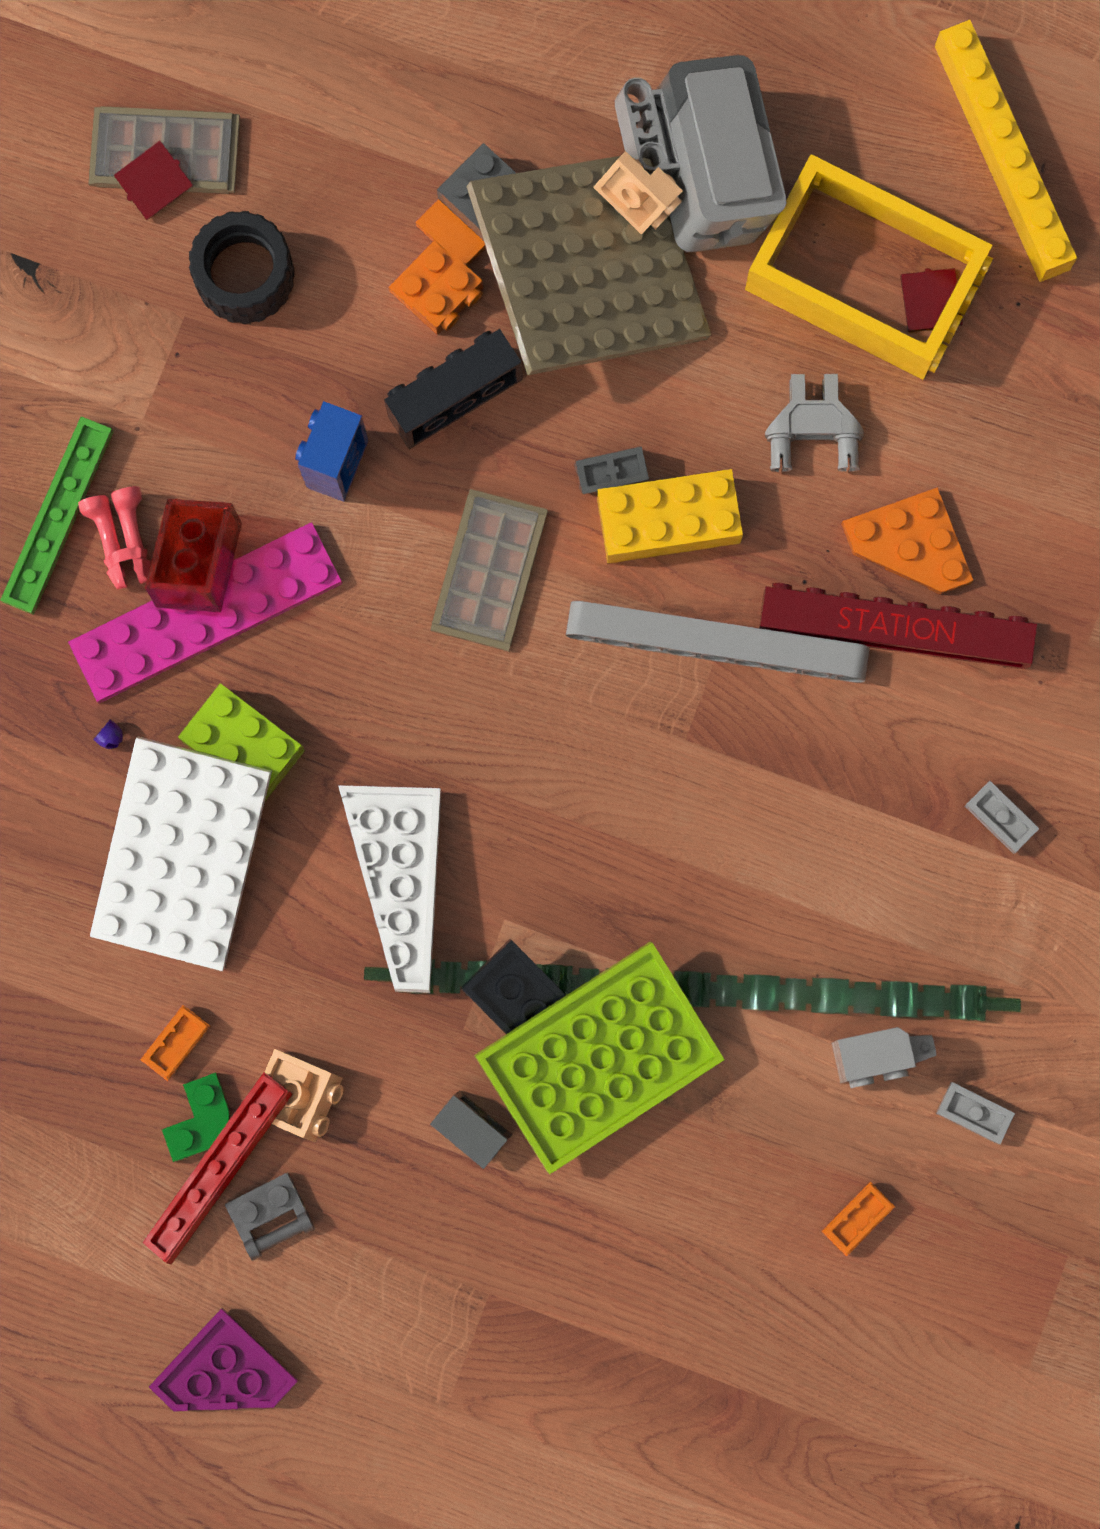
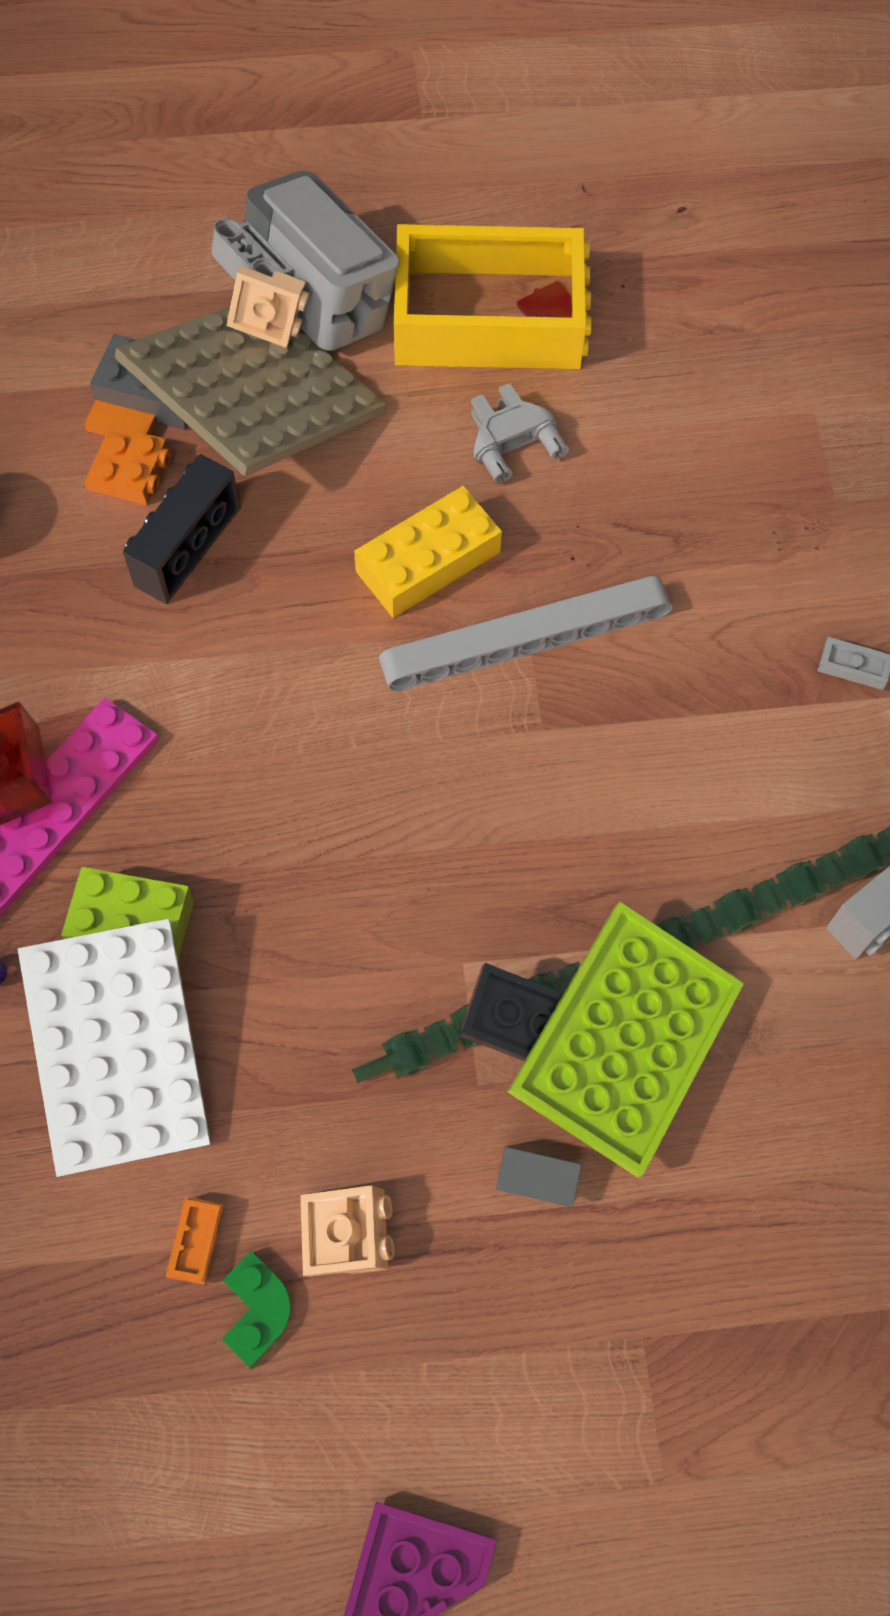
camera: 30 degrees left, 15 degrees down
red tile [142,1072,293,1265] -> none
flat silver plate [225,1173,315,1261] -> none
blue brick [295,401,369,502] -> none
white wing [338,785,441,993] -> none
clear piece [430,489,548,652] -> none
dark grey hinge [574,446,649,495] -> none
dark red brick [759,583,1037,670] -> none
orange plate [842,487,973,595] -> none
yellow brick [935,20,1077,282] -> none

